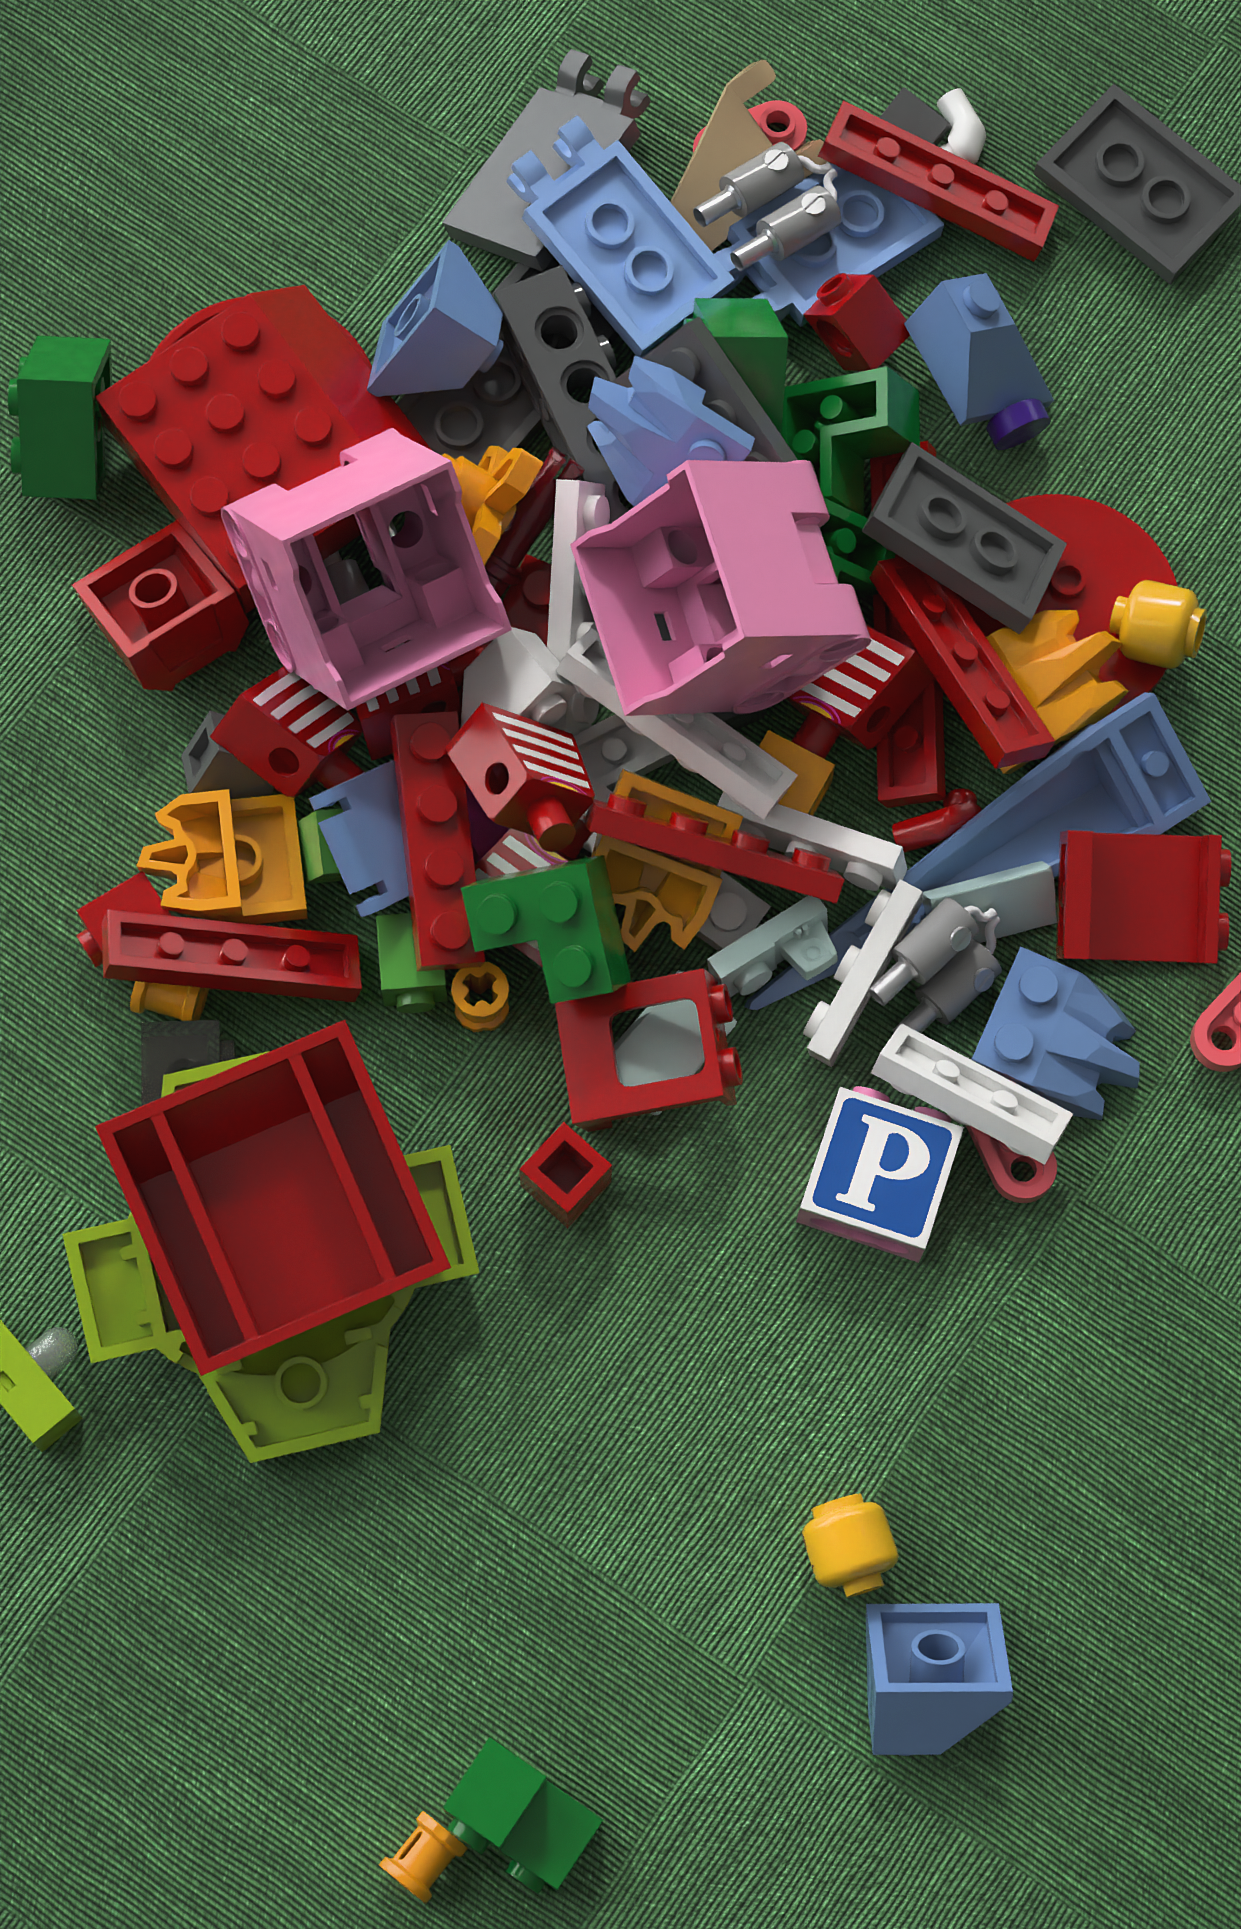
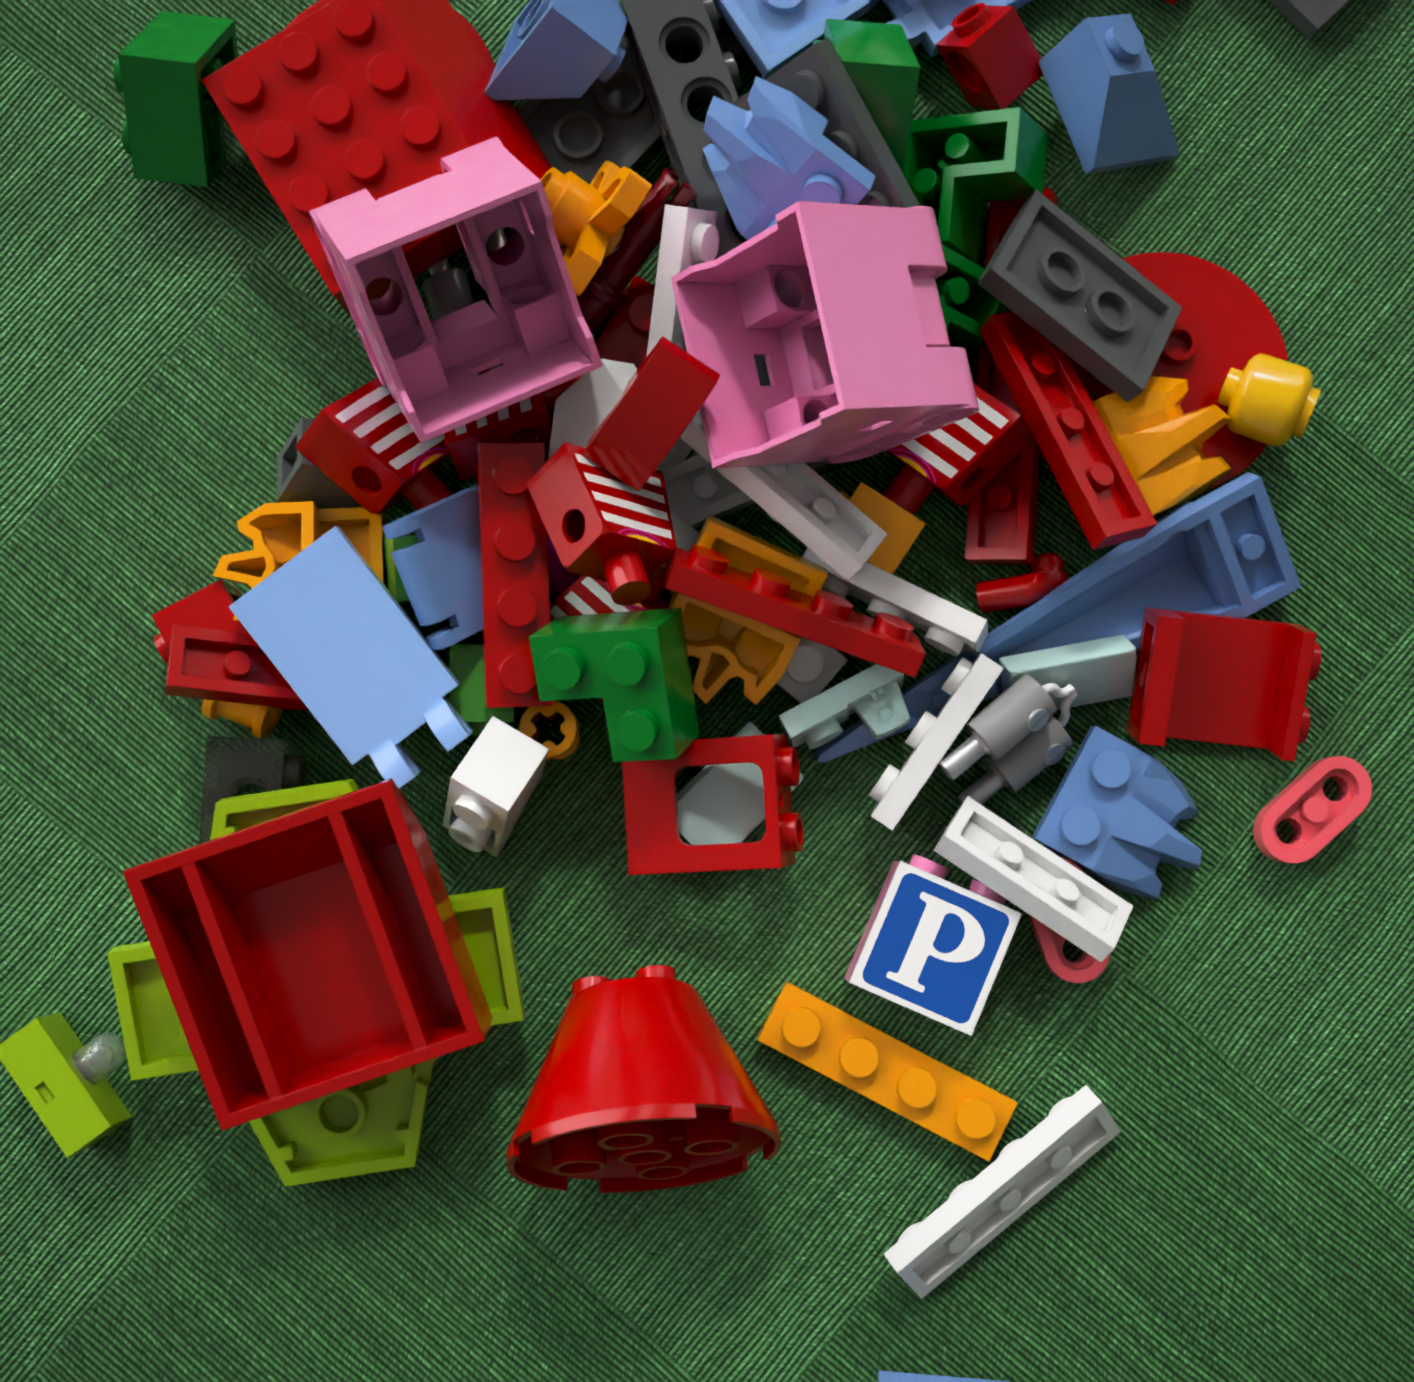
camera: 10 degrees right, 10 degrees up
red slope [71,520,249,691] -> none
red brick [519,1122,612,1229] -> none
yellow head [802,1493,899,1598] -> none
dark purple tile [986,398,1051,450] -> none
none -> light blue tile [229,526,473,789]
none -> white slope [442,716,549,858]
none -> red cone [506,965,781,1193]
none -> red slope [582,336,720,491]
none -> light orange plate [757,981,1018,1161]
none -> white plate [884,1085,1121,1299]

